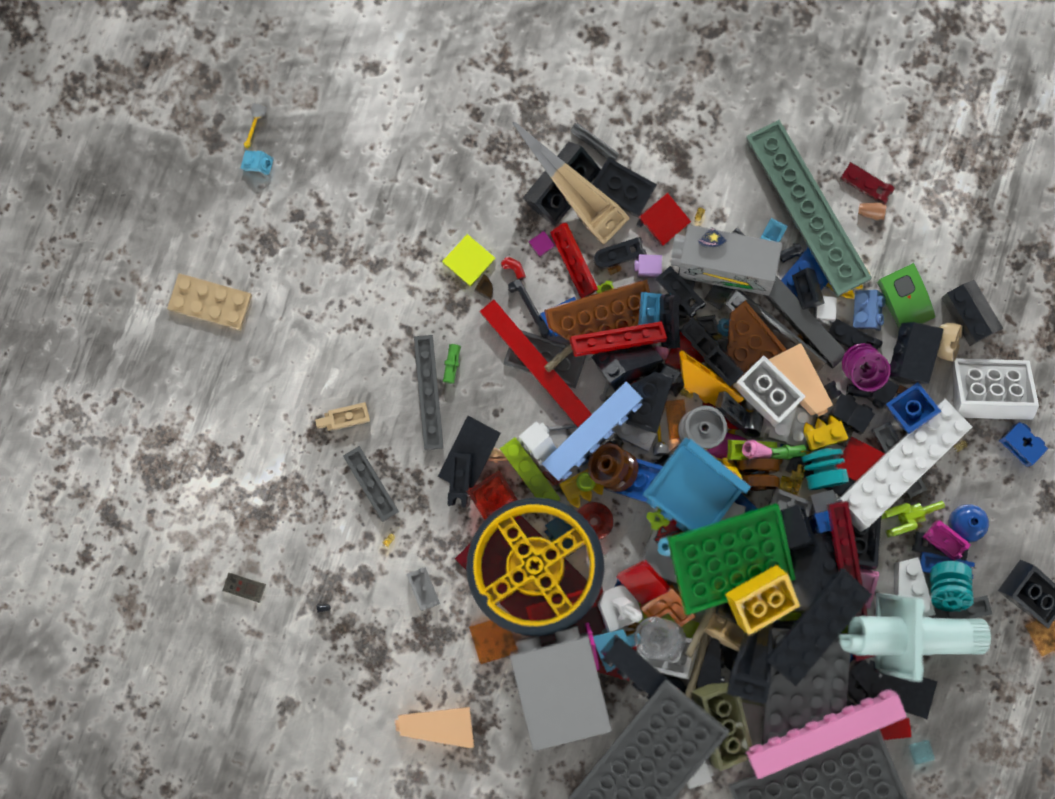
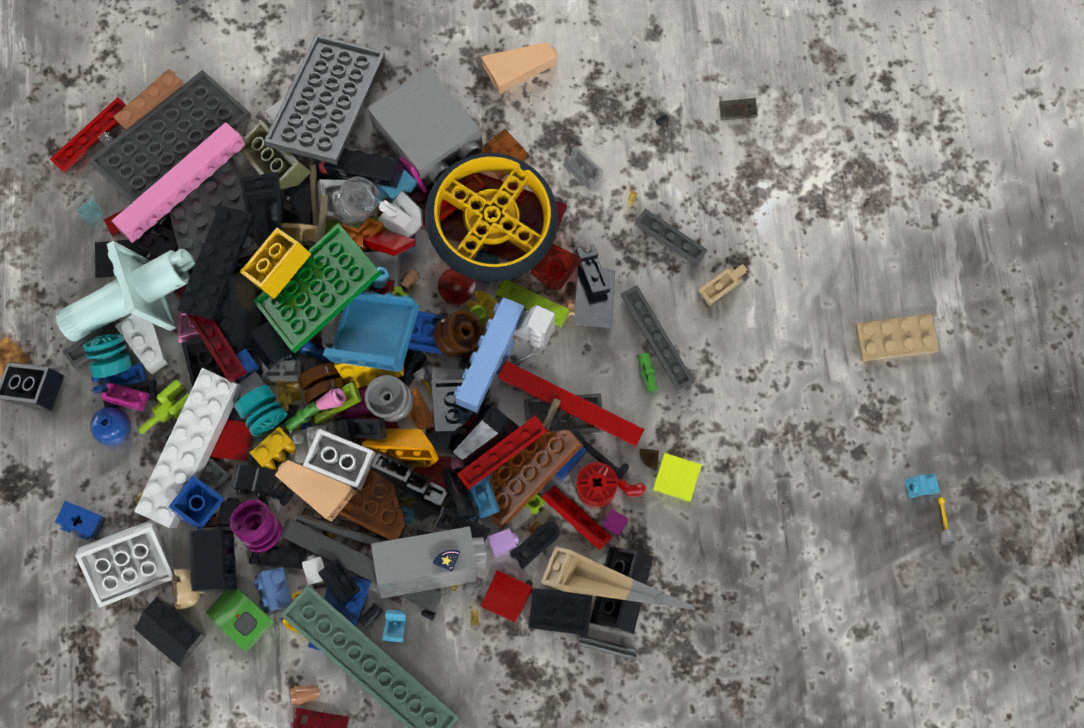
camera: 160 degrees right, 5 degrees down
none -> medium nougat plate [401,269,419,293]
none -> red wheel [576,462,618,508]

